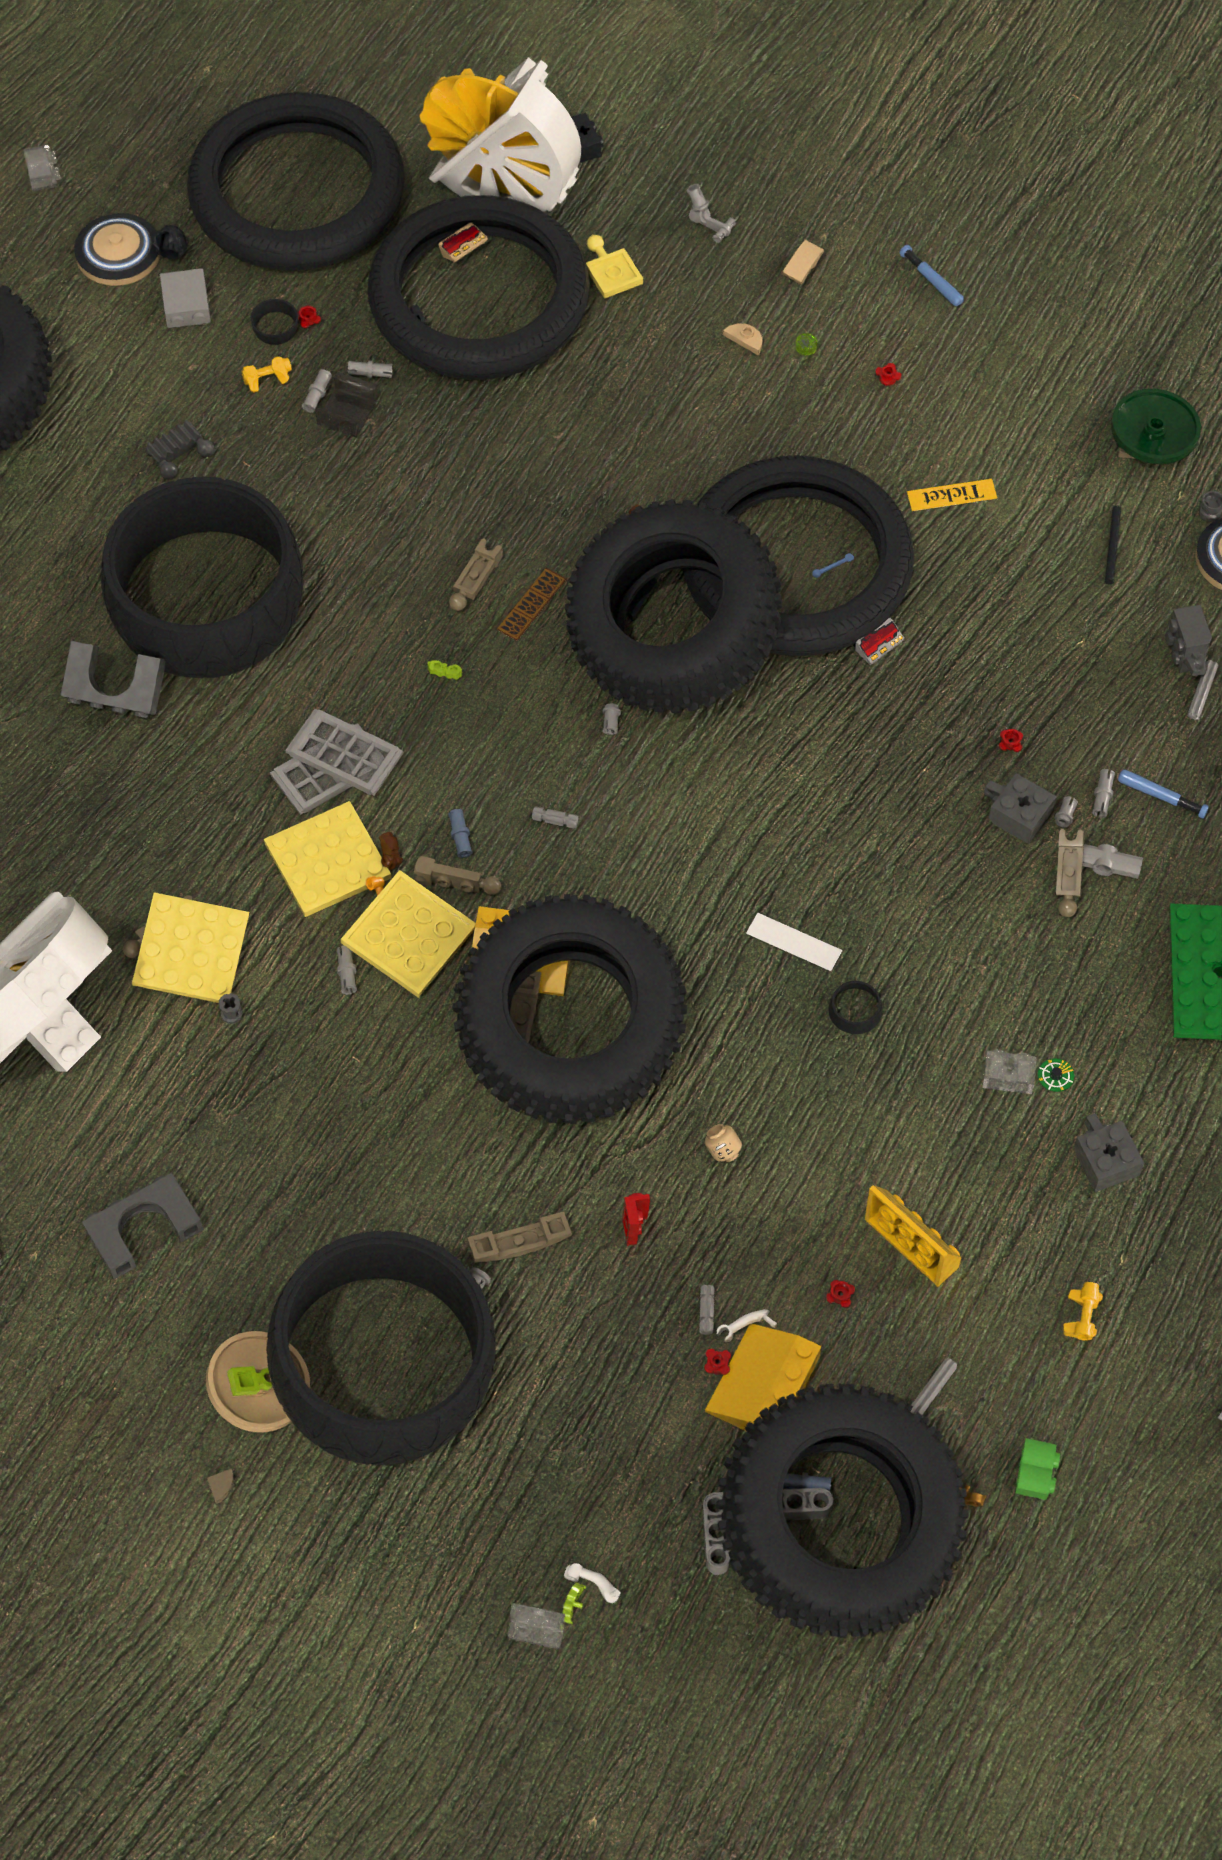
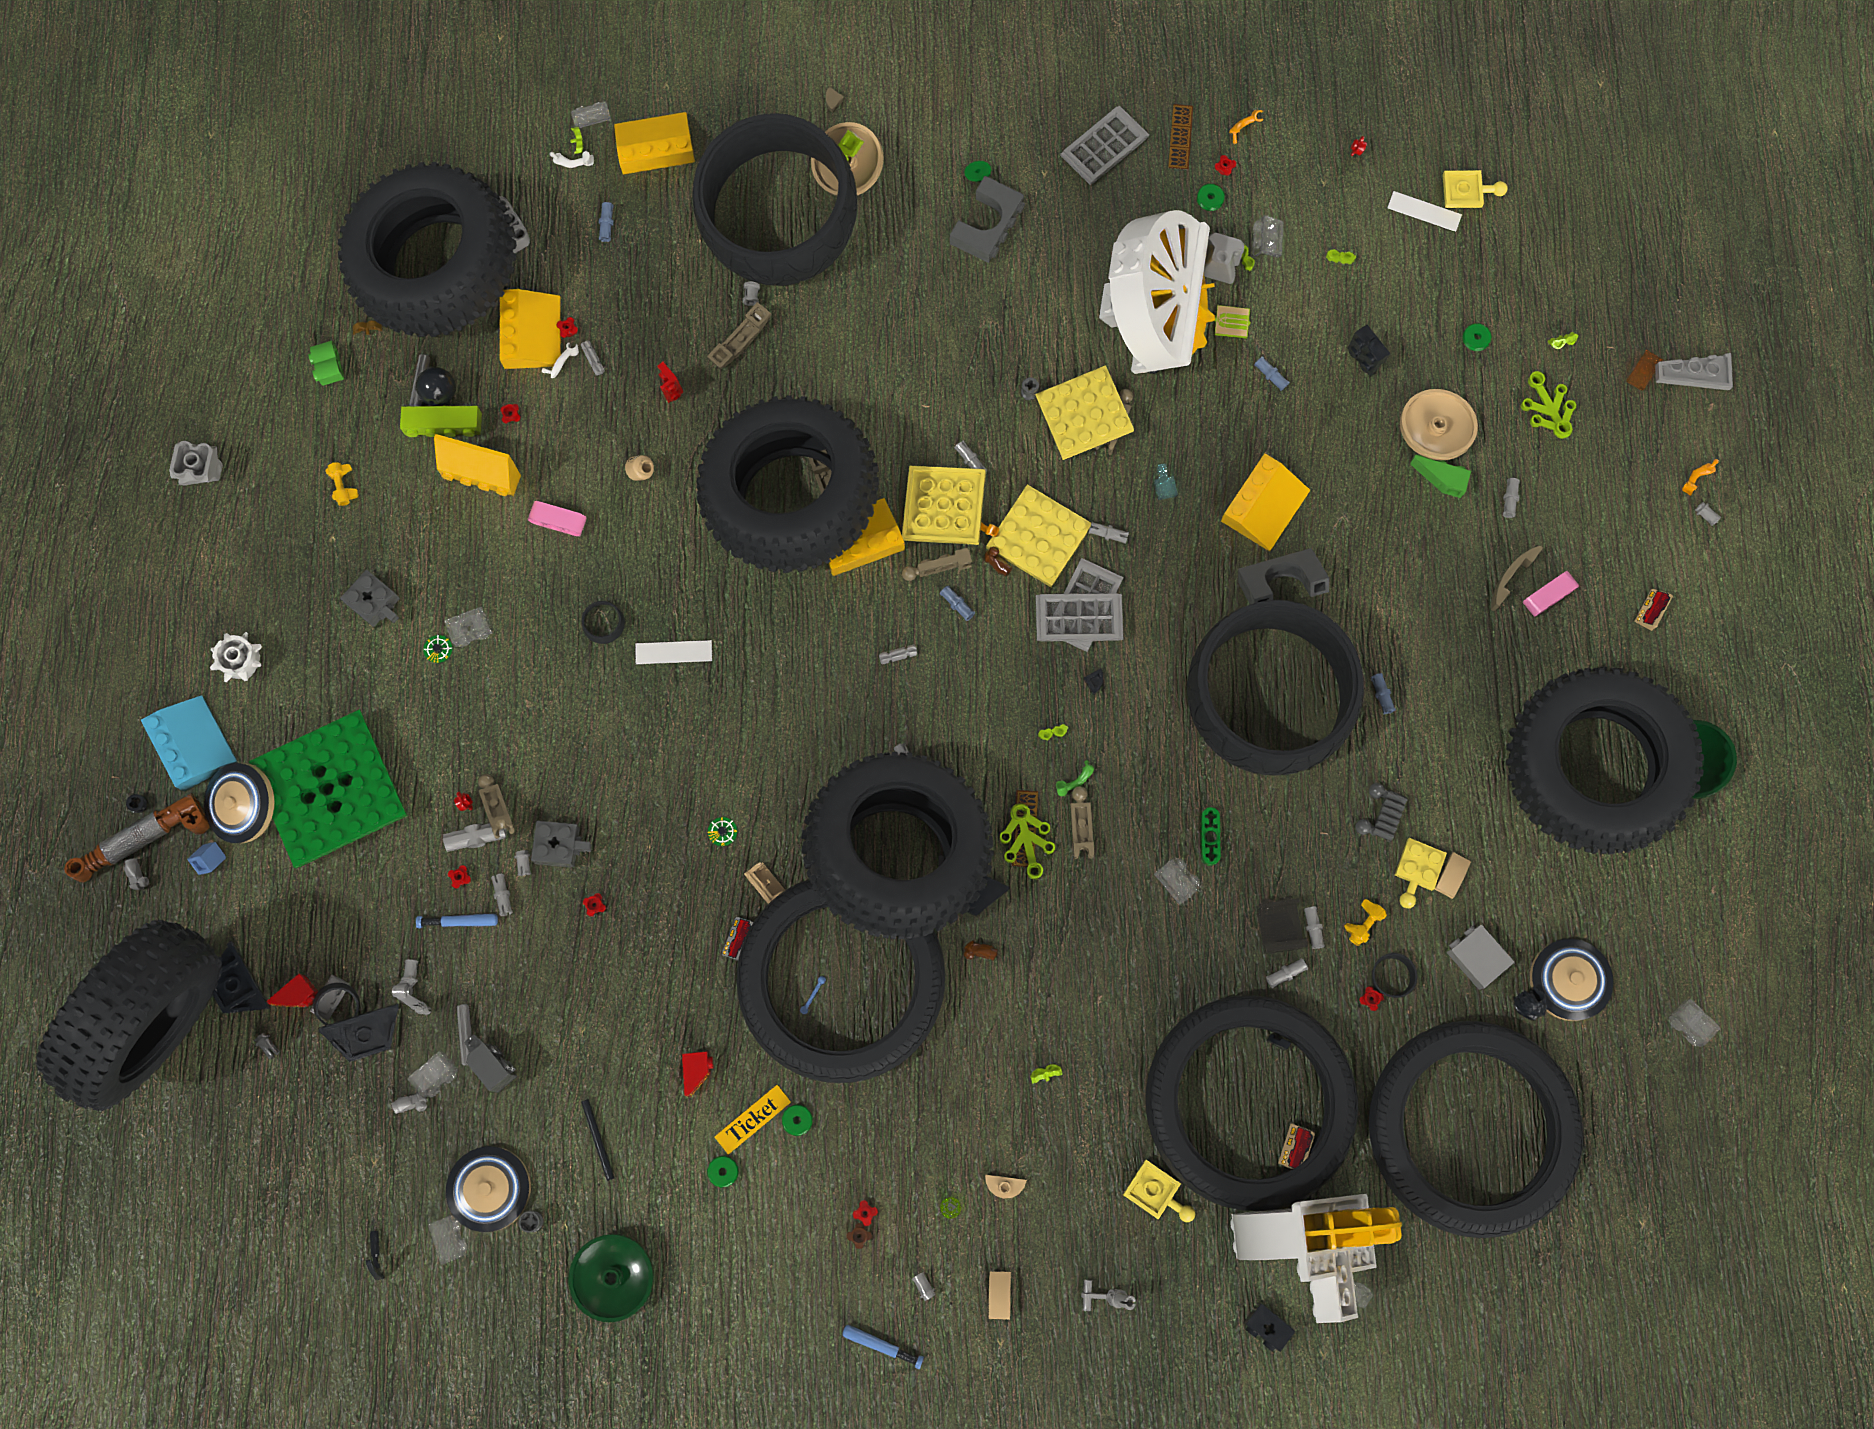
camera: 150 degrees right, 15 degrees up
none -> lime brick [400,406,482,437]
none -> black piece [416,367,456,406]
none -> red plate [448,865,471,889]
none -> red plate [454,792,473,811]
none -> bright pink beam [528,501,587,536]
none -> sand blue pin [599,202,614,242]
none -> yellow slope [614,112,695,174]
none -> red slope [682,1052,714,1097]
none -> green piece [707,817,737,846]
none -> green piece [707,1156,739,1188]
none -> tan hinge [744,862,785,904]
none -> green piece [782,1105,813,1136]
none -> reddish brown plate [847,1223,872,1249]
none -> light grey pin [912,1272,936,1301]
none -> green piece [964,161,992,182]
none -> lime plant [999,803,1055,879]
none -> lime piece [1030,1064,1062,1084]
none -> bright green piece [1056,760,1094,796]
none -> black tile [1084,668,1103,695]
none -> light grey pin [1088,521,1129,544]
none -> clear light blue plate [1154,464,1178,500]
none -> clear bracket [1154,857,1202,905]
none -> green beam [1201,807,1221,866]
none -> yellow slope [1221,453,1310,552]
none -> sand blue pin [1371,673,1396,714]
none -> light yellow plate [1395,838,1447,909]
none -> tan slope [1435,852,1471,899]

